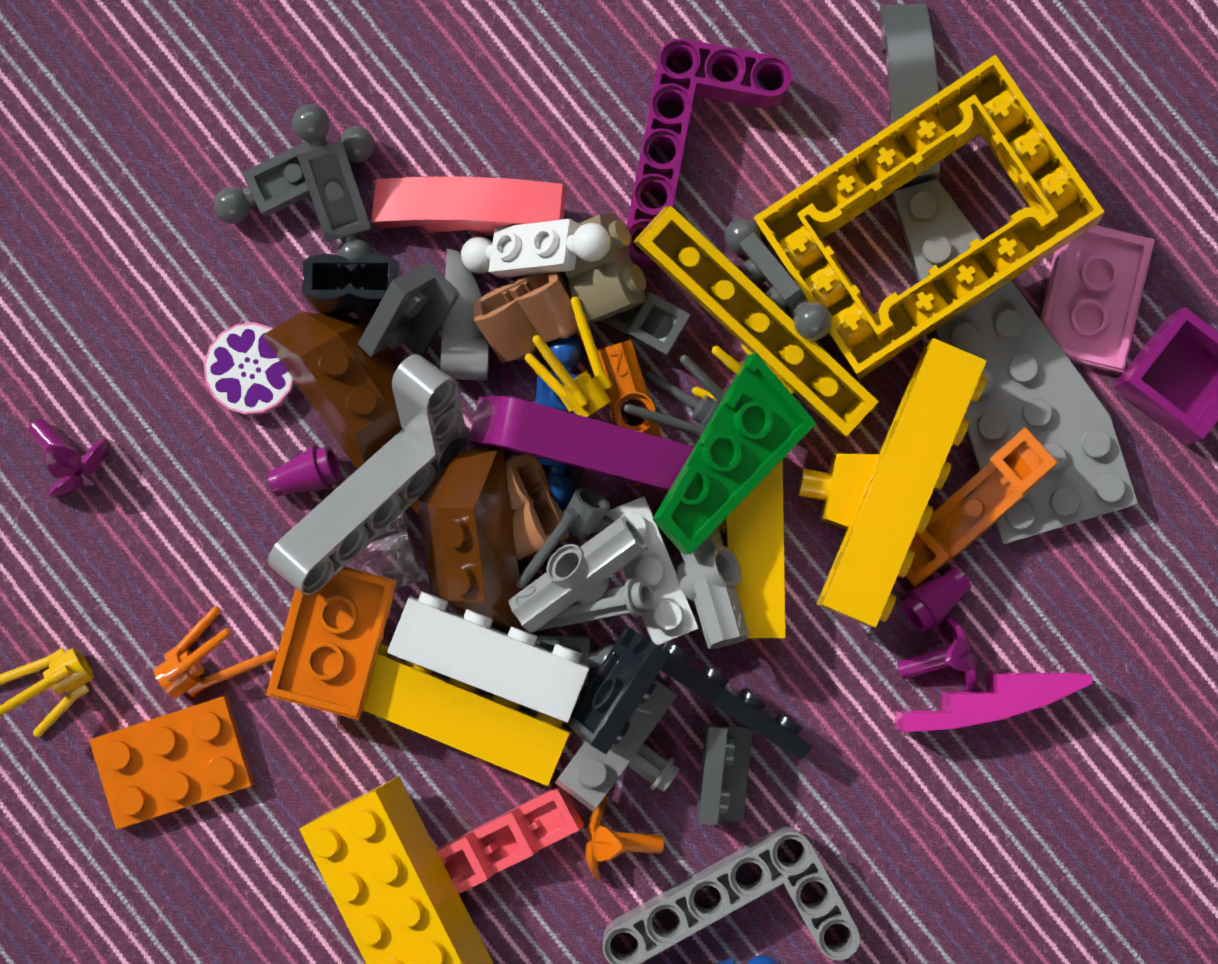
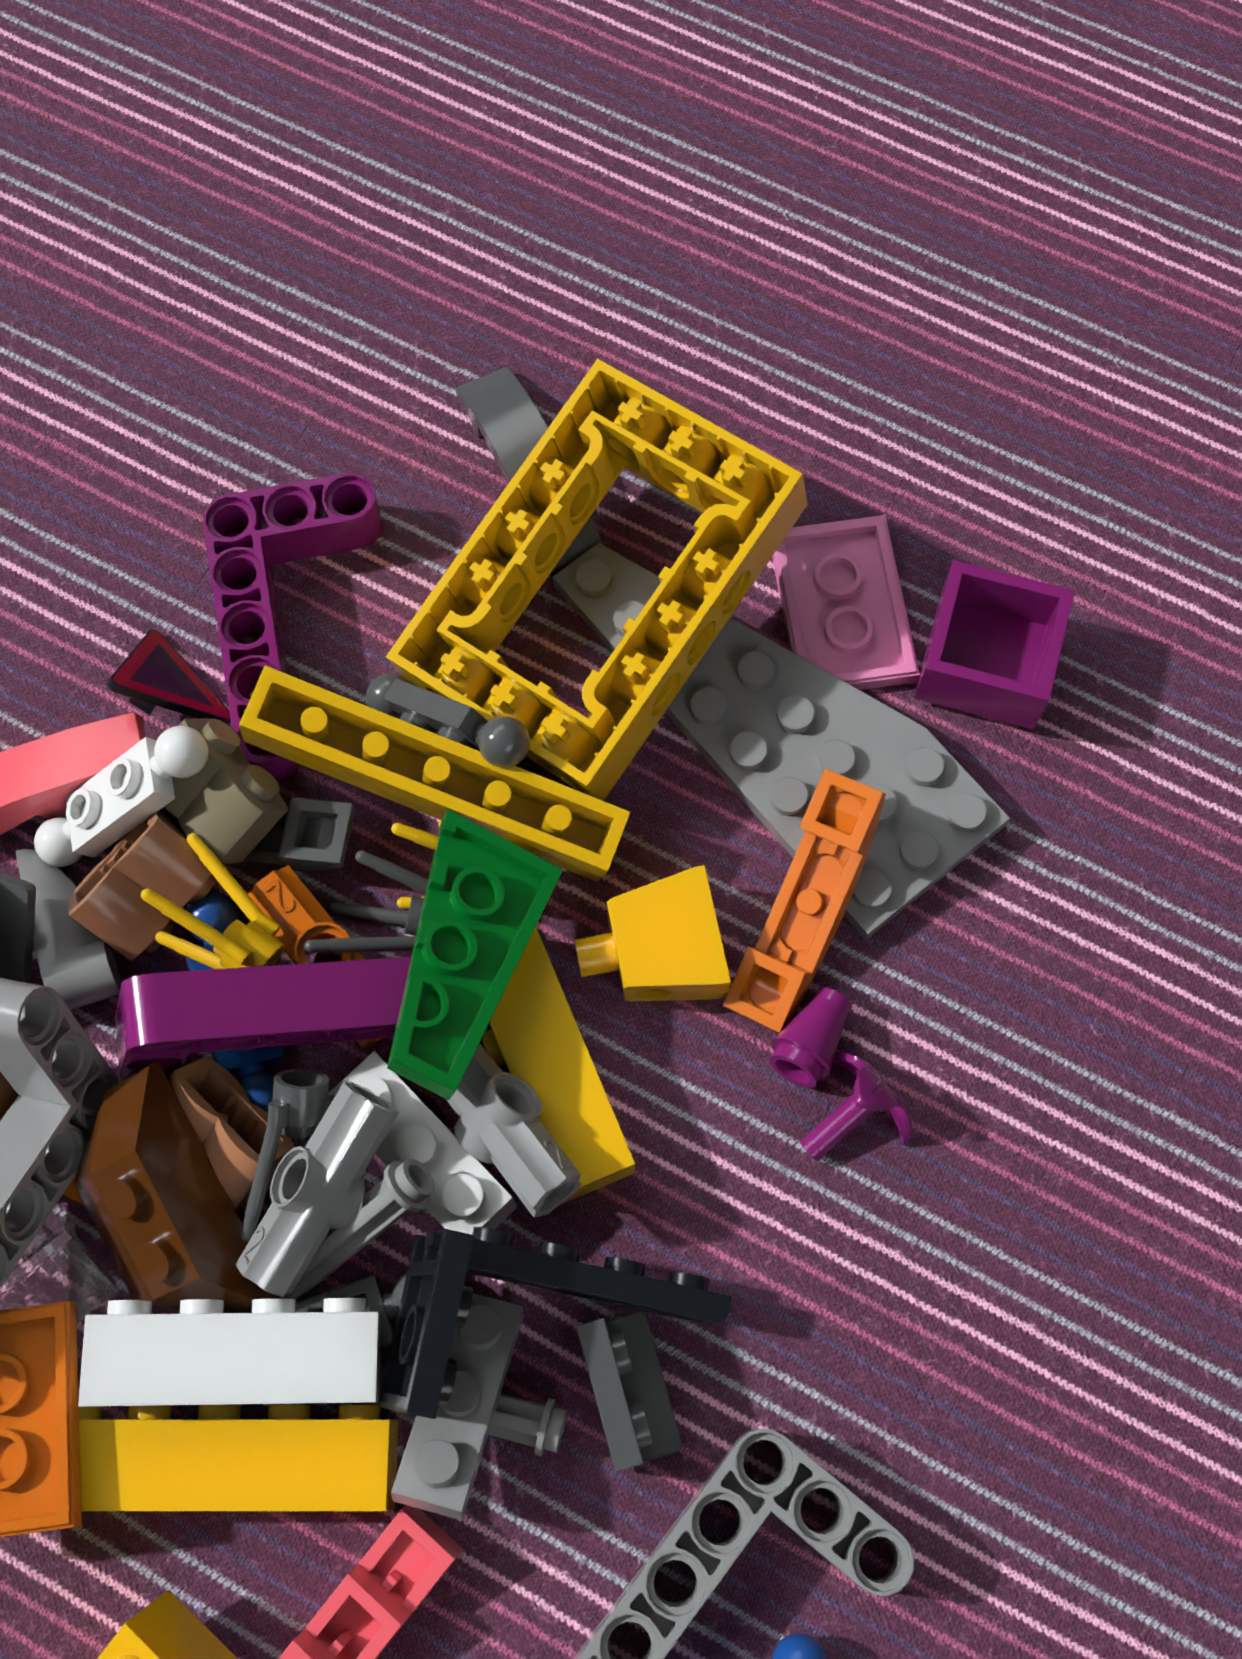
camera: 20 degrees left, 15 degrees down
orange plant [585,797,664,880] -> none
yellow brick [816,338,988,628] -> none
dark pink slope [895,672,1093,732] -> none
none -> piece [107,629,231,726]

